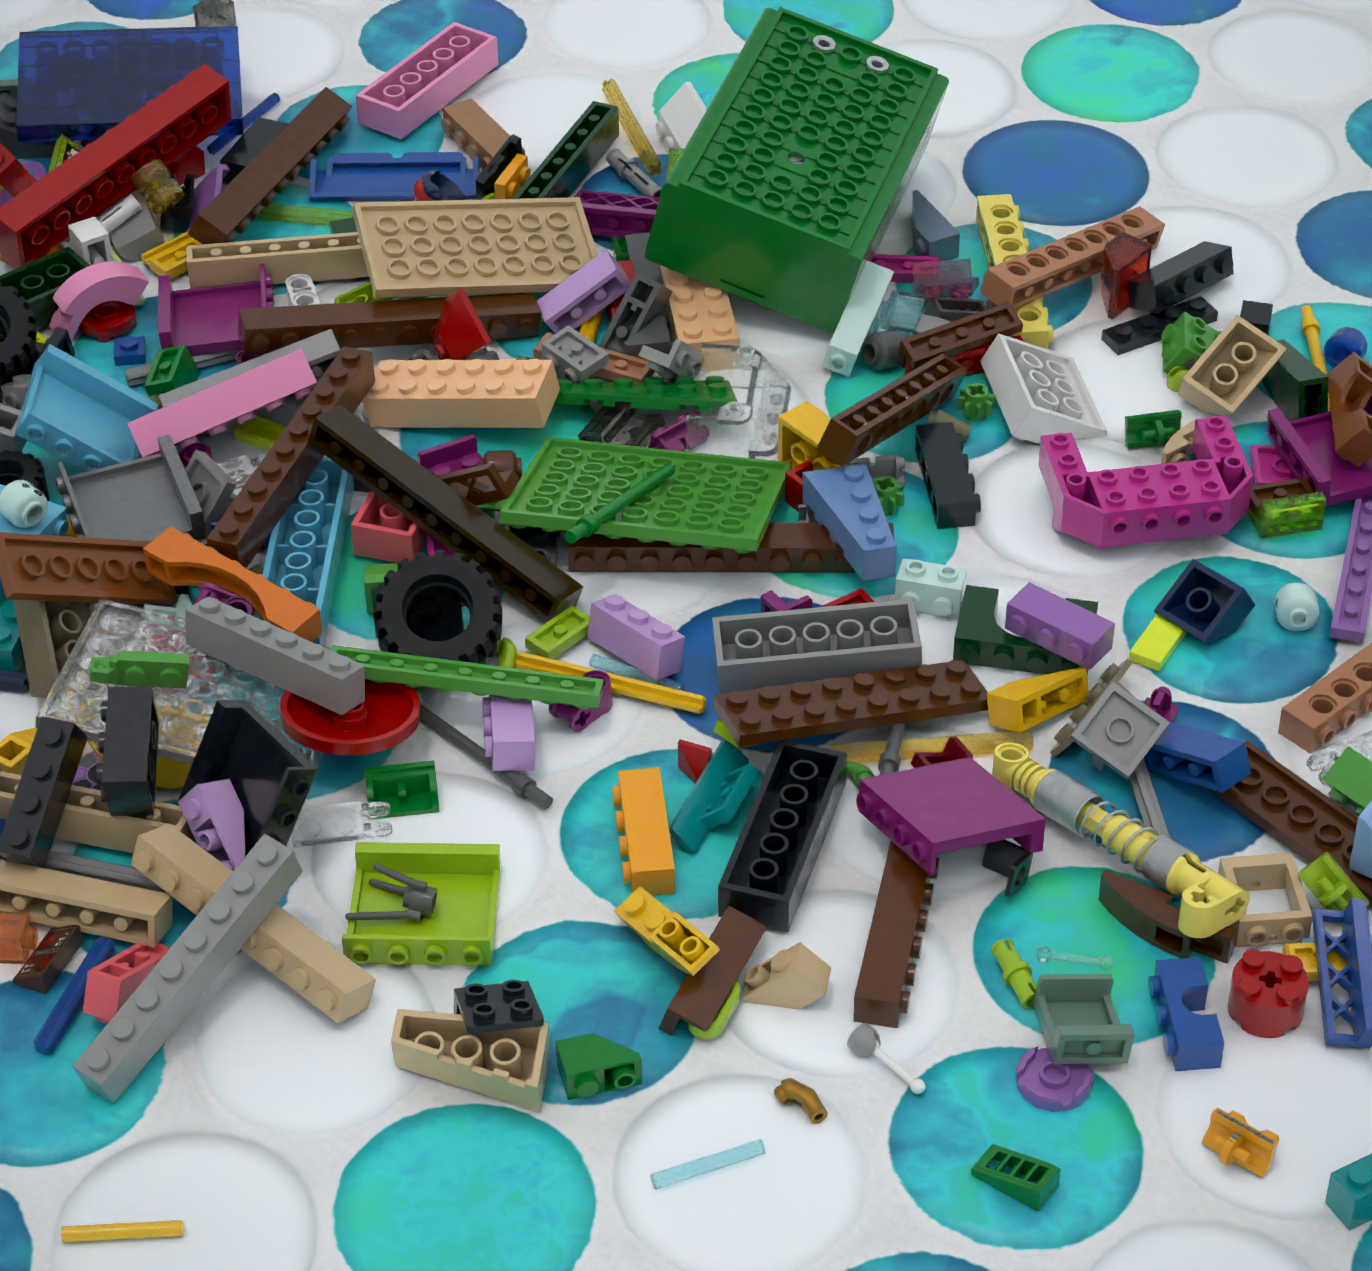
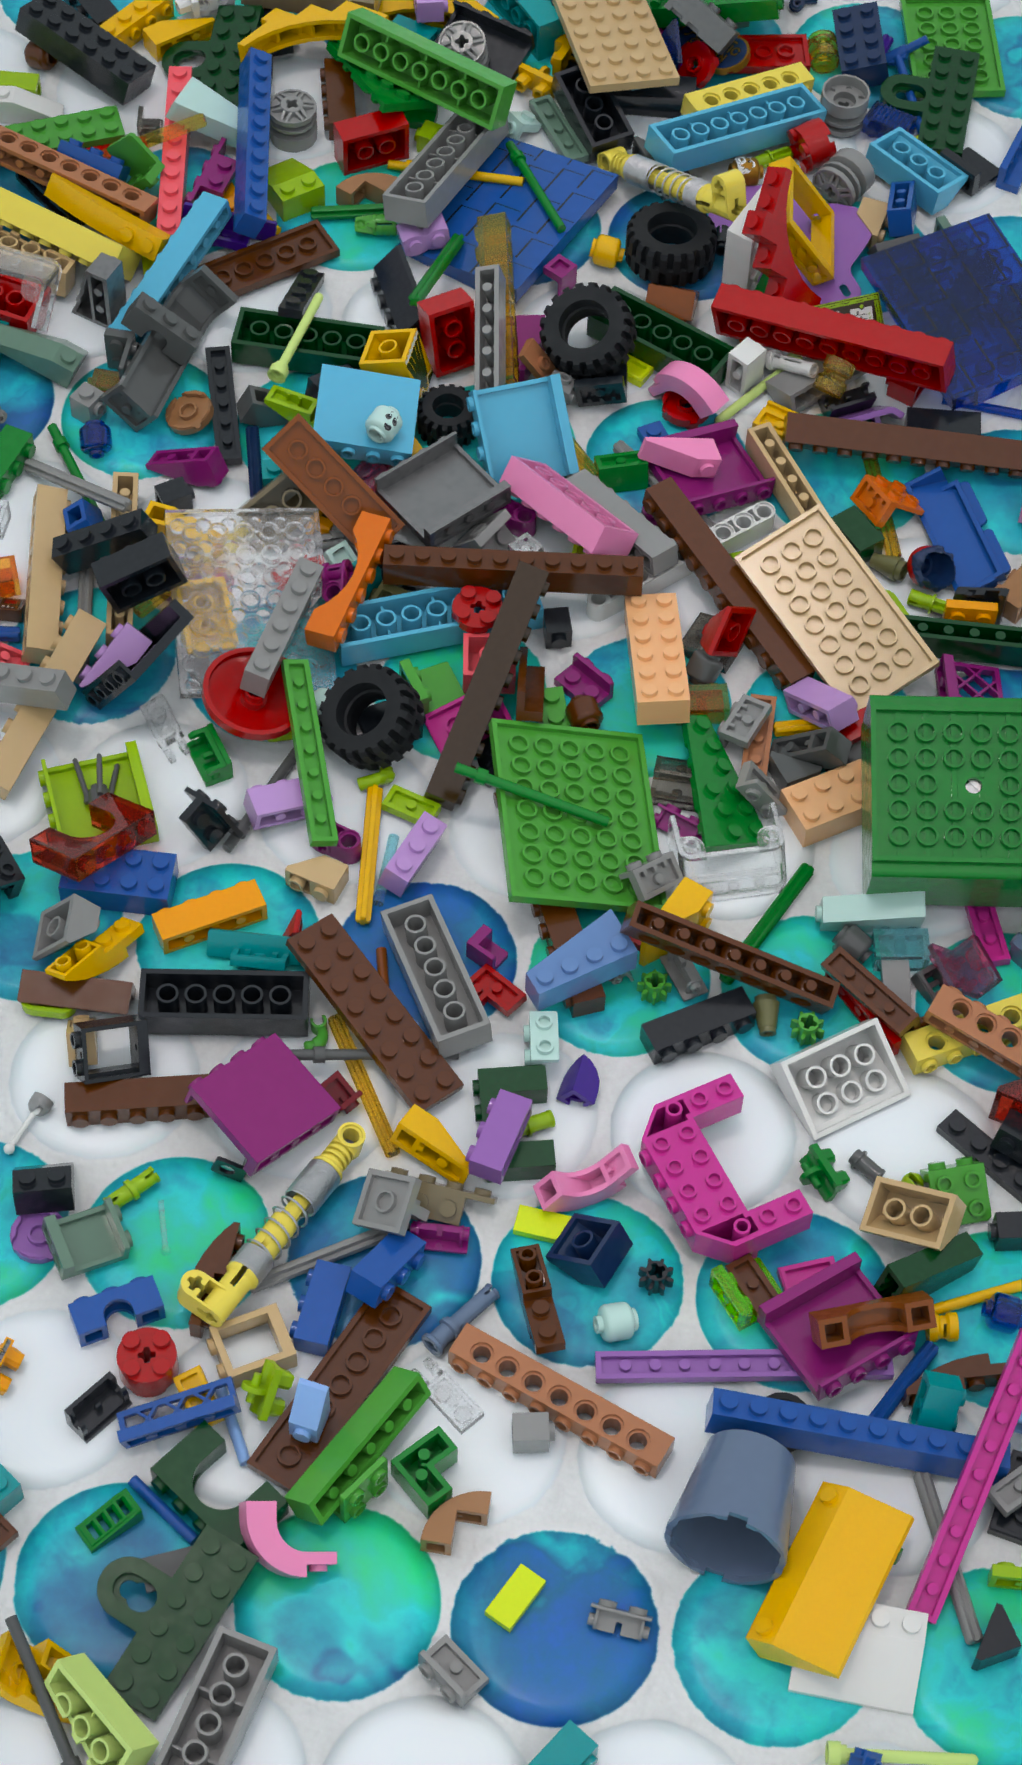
camera: 70 degrees right, 15 degrees up
bright green hinge [90,651,189,688] -> none
tan slope [1161,420,1195,464] -> none
none -> black slope [12,1162,75,1215]
none -> clear red arch [29,792,157,882]
none -> light grey slope [32,893,101,961]
none -> blue brick [58,842,179,915]
none -> black hinge [64,1371,132,1444]
none -> black window [70,1014,151,1085]
none -> black bracket [179,786,244,852]
none -> tan slope [285,855,349,904]
none -> blue brick [289,1259,352,1357]
none -> sand blue pin [421,1283,500,1357]
none -> red plate [452,585,503,634]
none -> reddish brown slope [510,1244,566,1355]
none -> bright pink arch [533,1144,639,1212]
none -> dark purple brick [556,1054,600,1107]
none -> light grey bracket [619,850,684,902]
none -> bright pink slope [637,437,722,478]
none -> black gear [638,1259,674,1296]
none -> green axle [719,863,814,985]
none -> dark grey pin [848,1149,886,1184]
none -> orange bracket [850,474,925,528]

